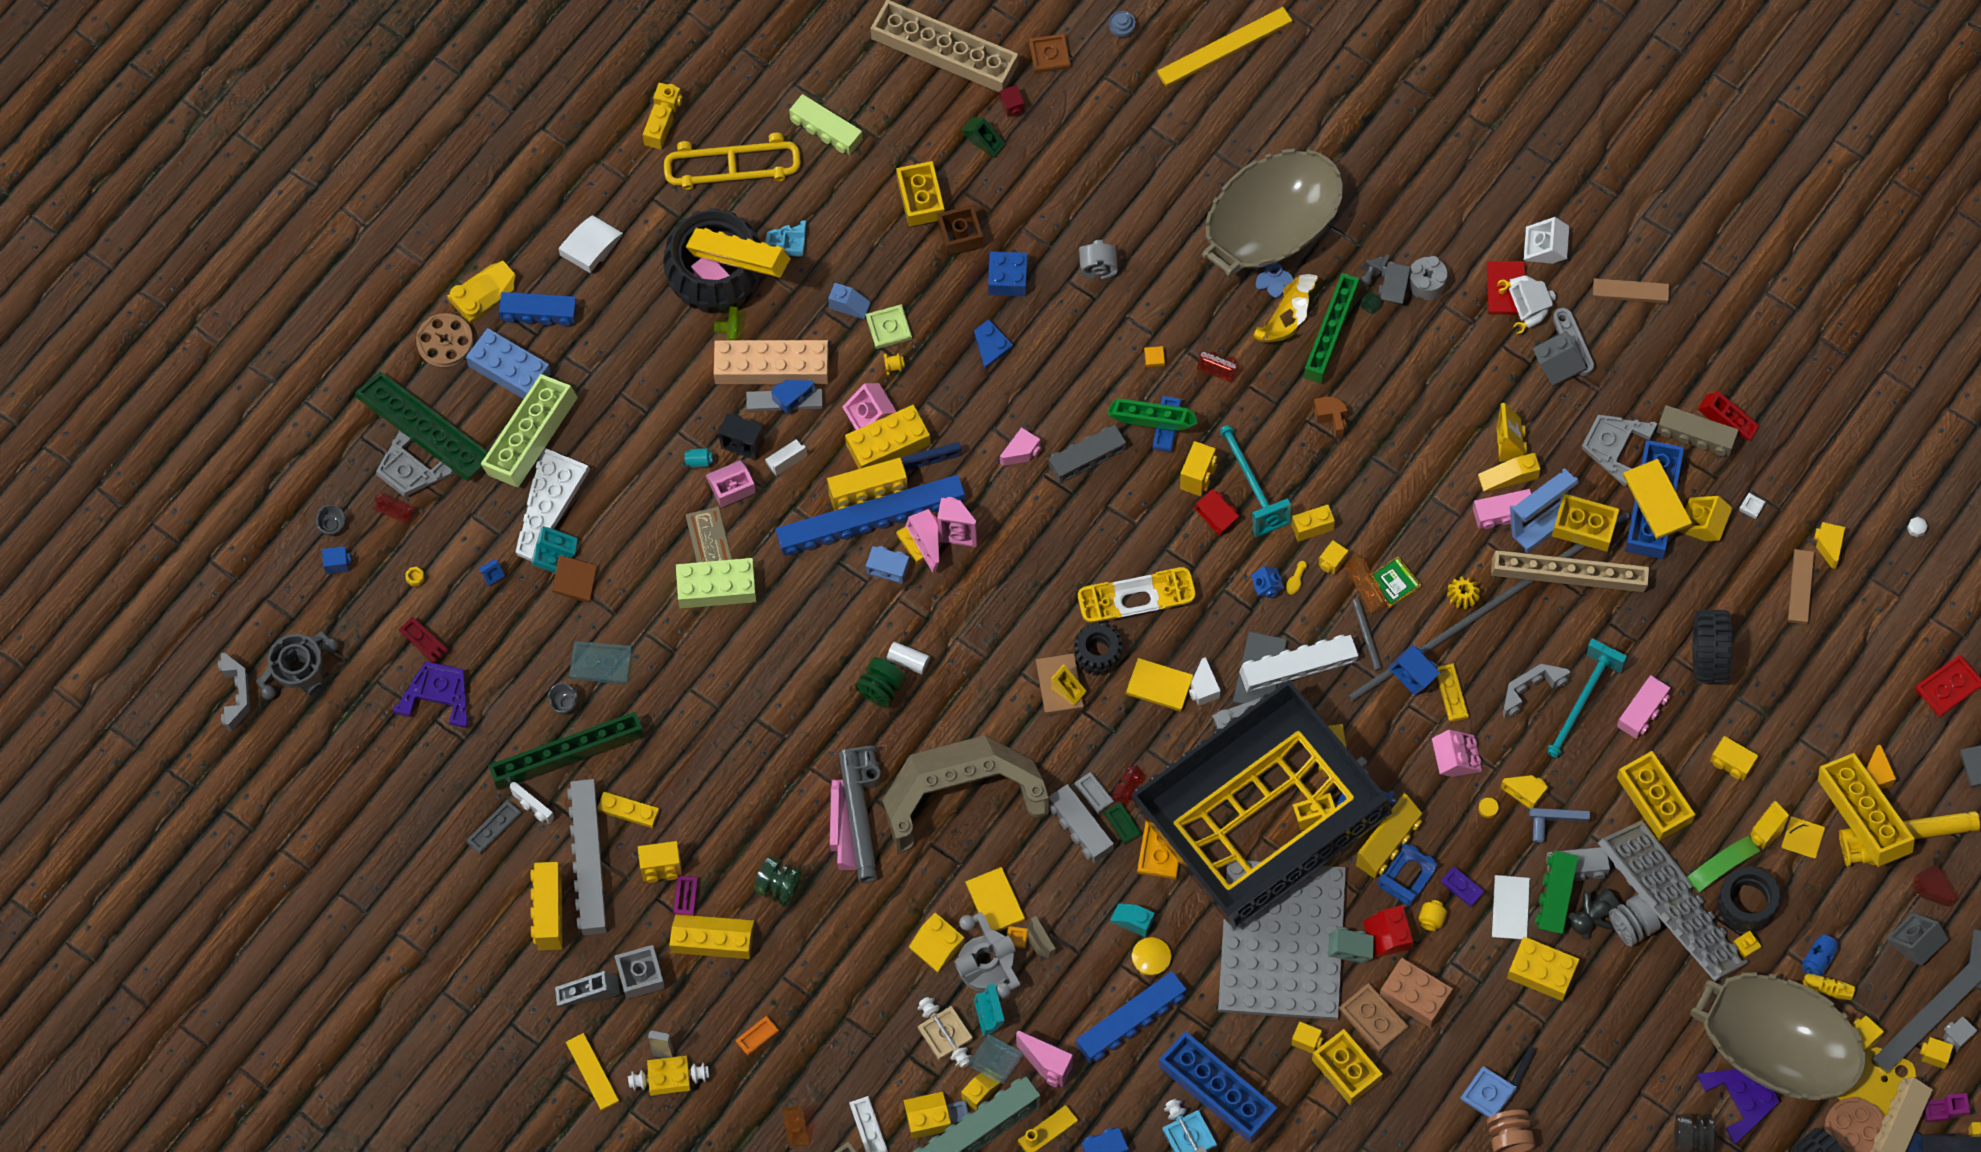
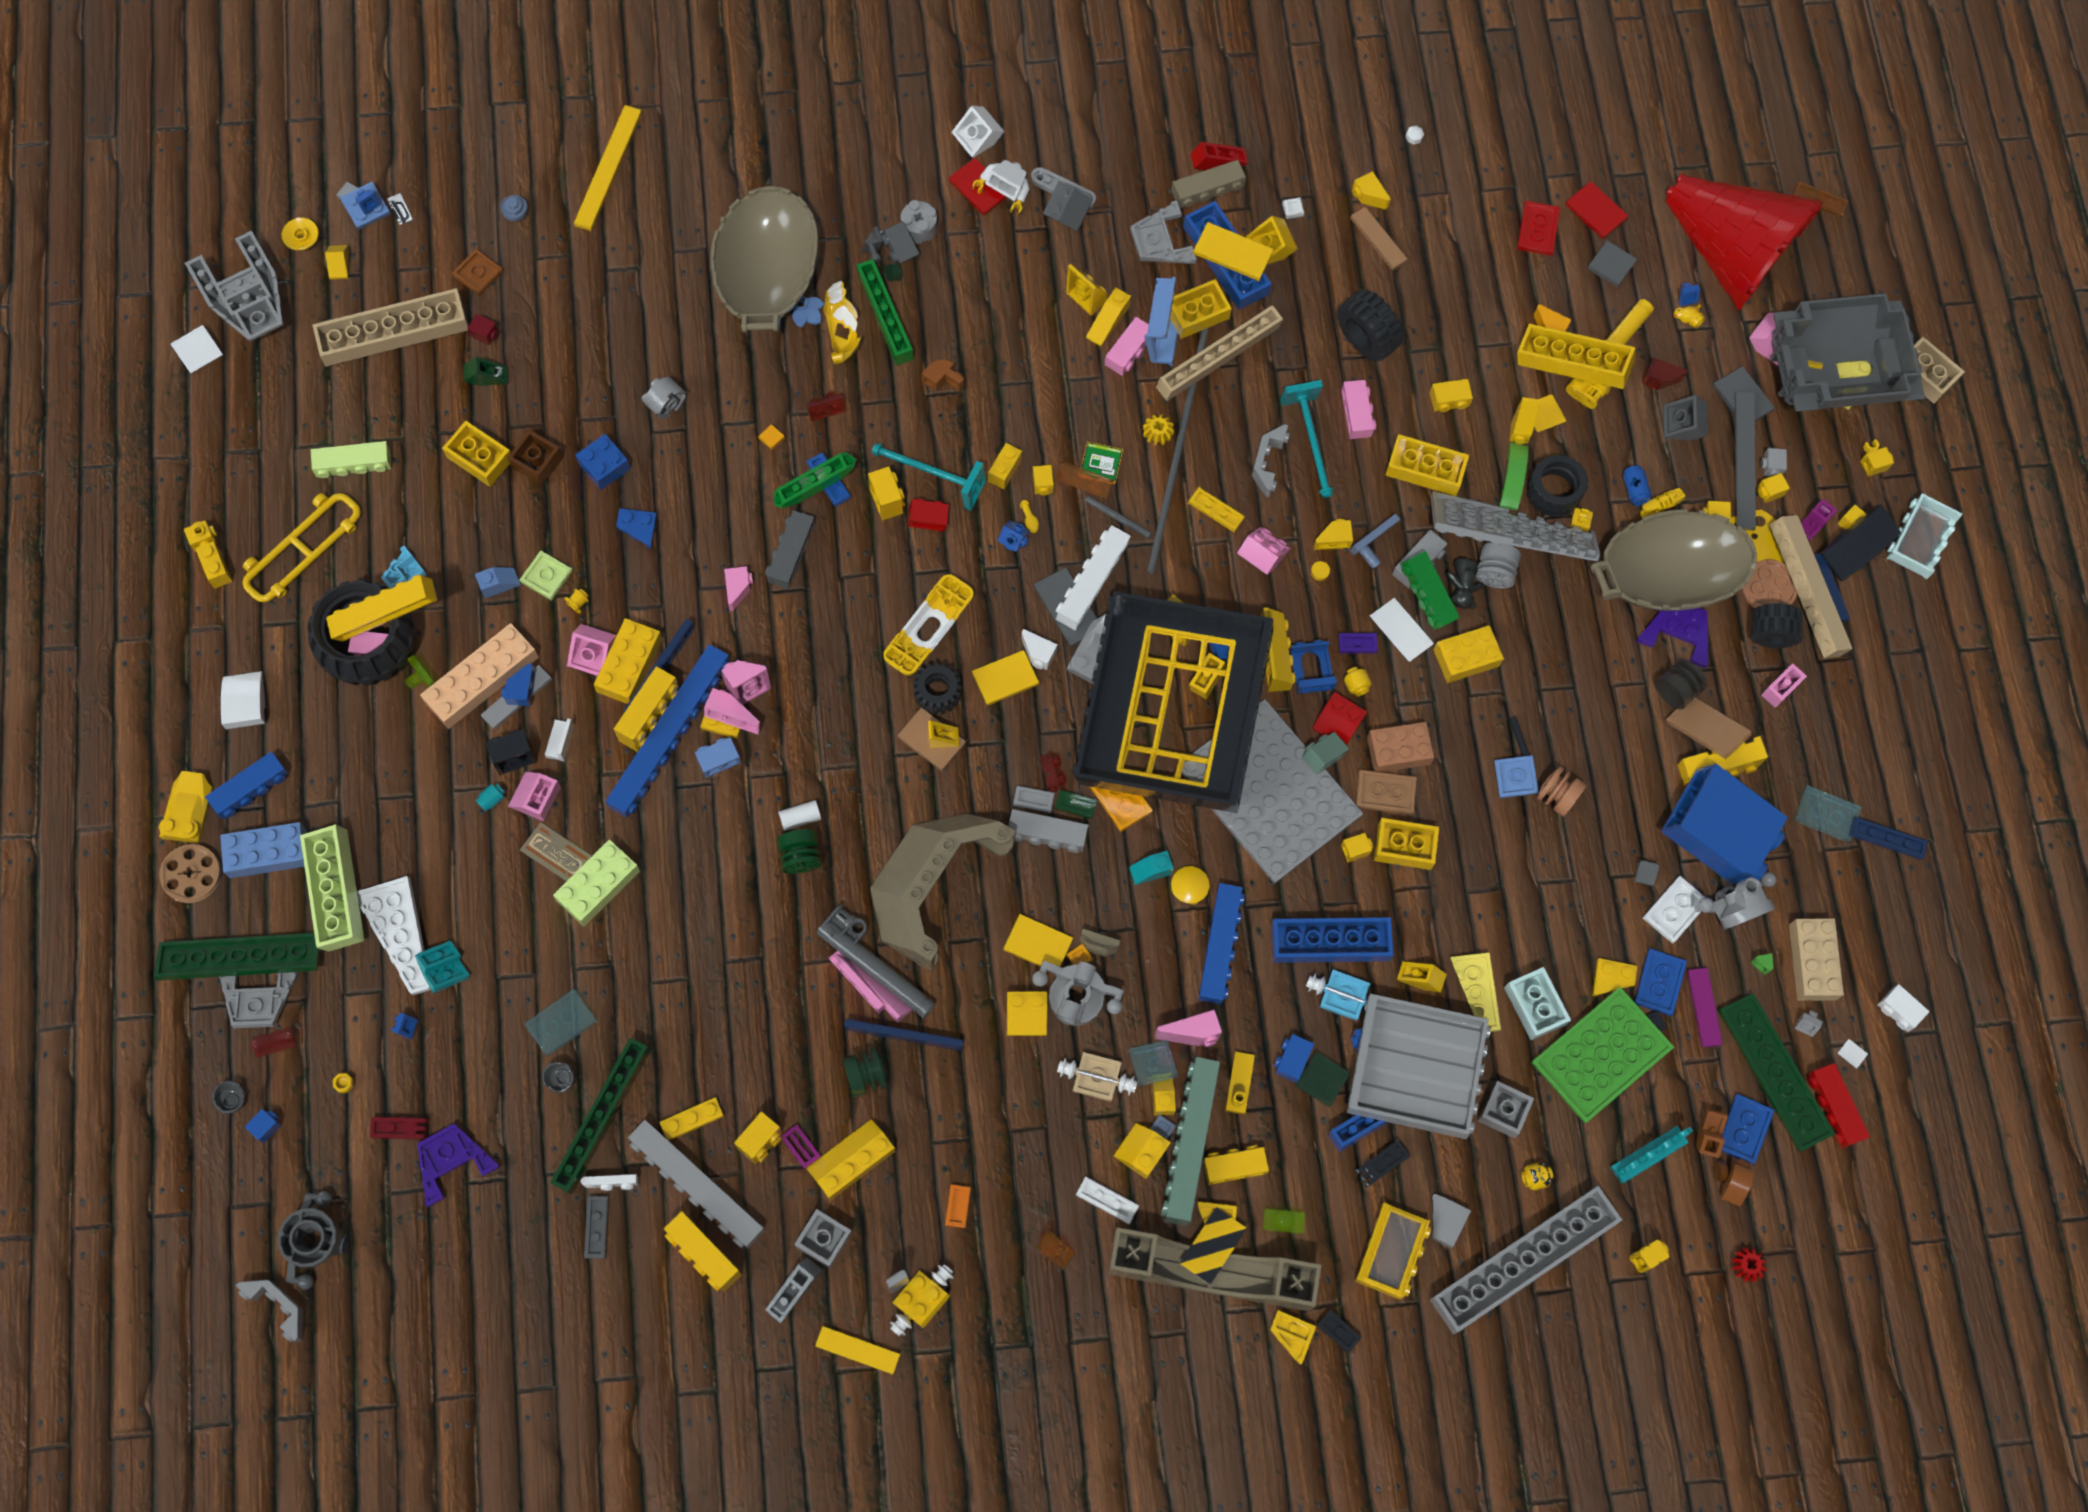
camera: 50 degrees left, 5 degrees up
dark orange tile [552,555,597,602] -> none
teal slope [974,984,1005,1037] -> none
blue brick [1387,645,1440,695] -> none
medium nougat tile [1593,279,1669,303] -> none
none -> dark blue tile [844,1019,964,1051]

